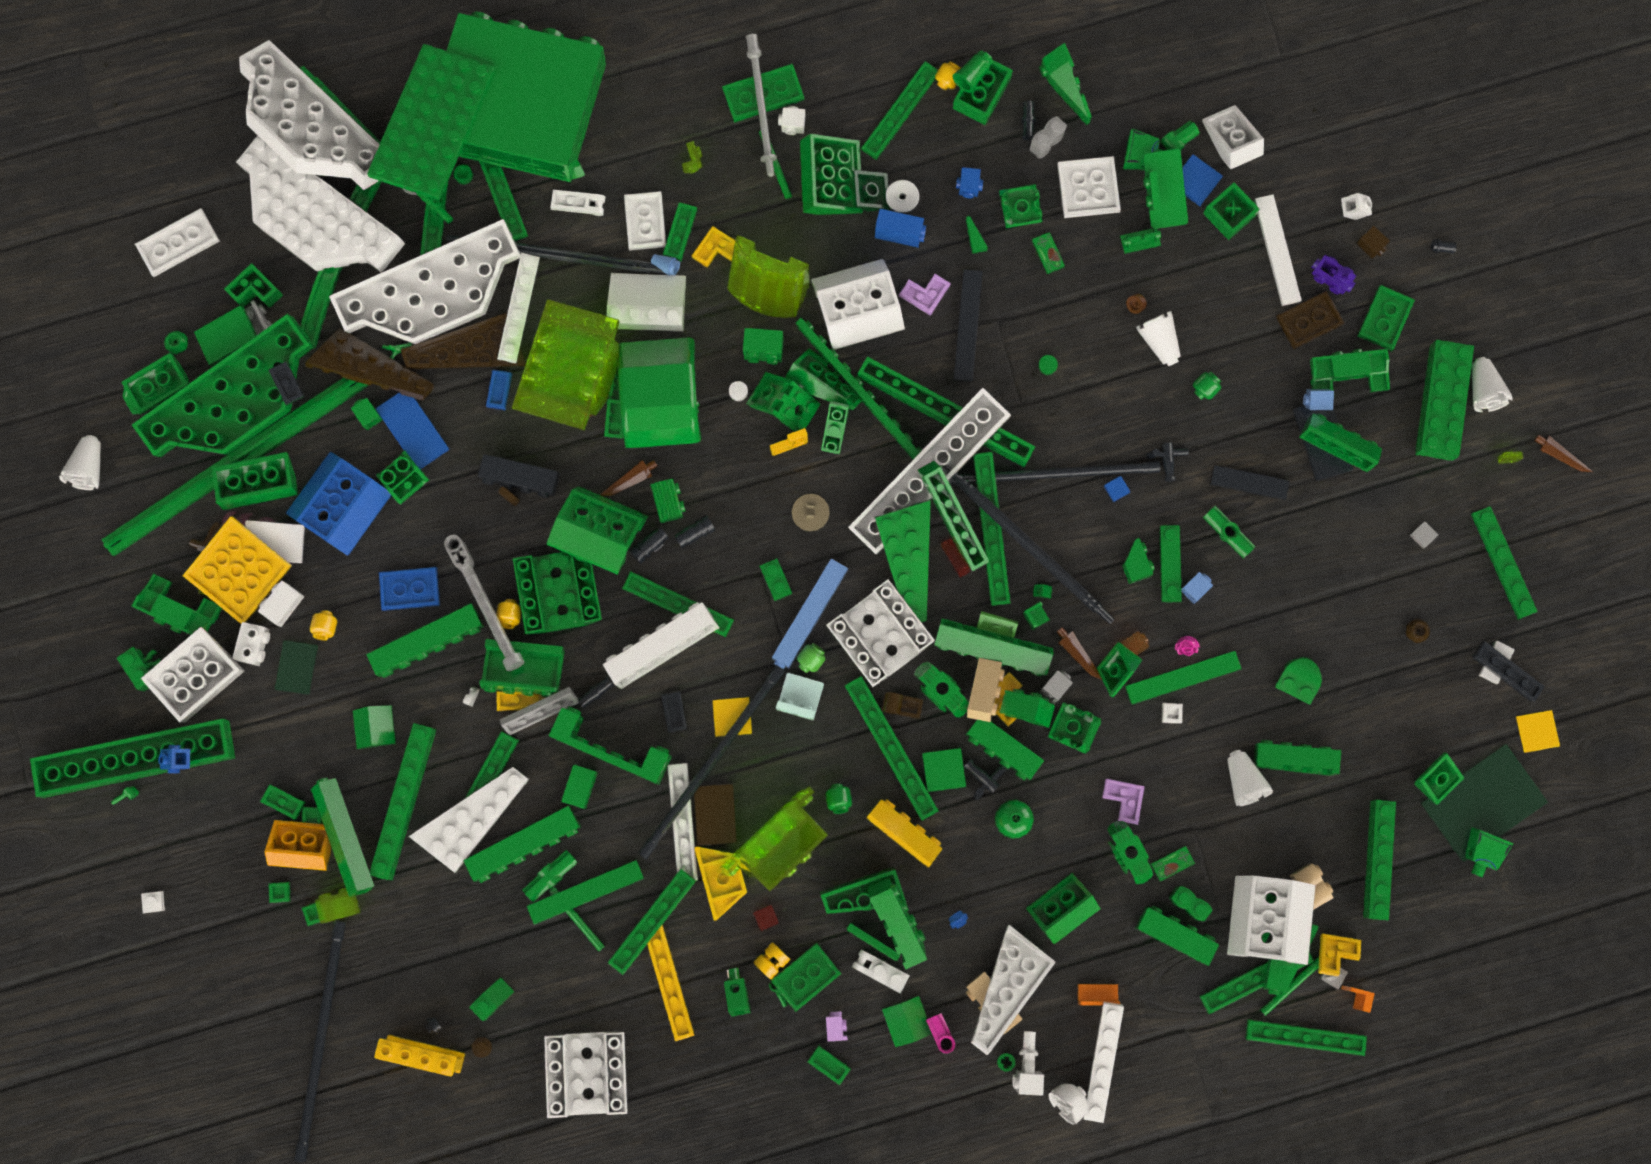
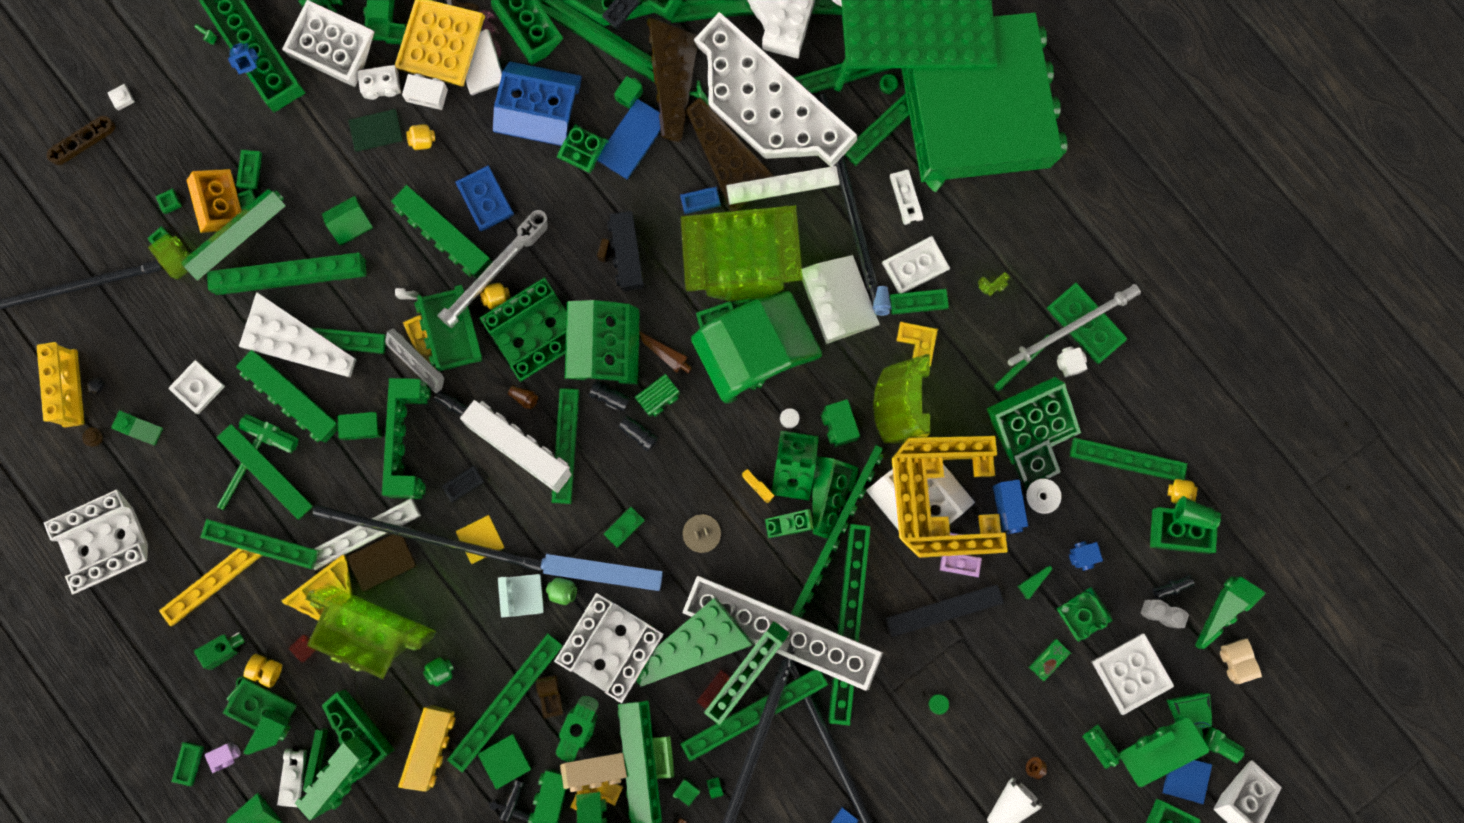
camera: 65 degrees right, 0 degrees up
none -> dark brown beam [46,116,115,165]
none -> white plate [168,360,225,415]
none -> green slope [243,710,291,755]
none -> reddish brown cone [508,385,538,409]
none -> yellow slope [892,436,1008,558]
none -> tan brick [1220,639,1262,684]

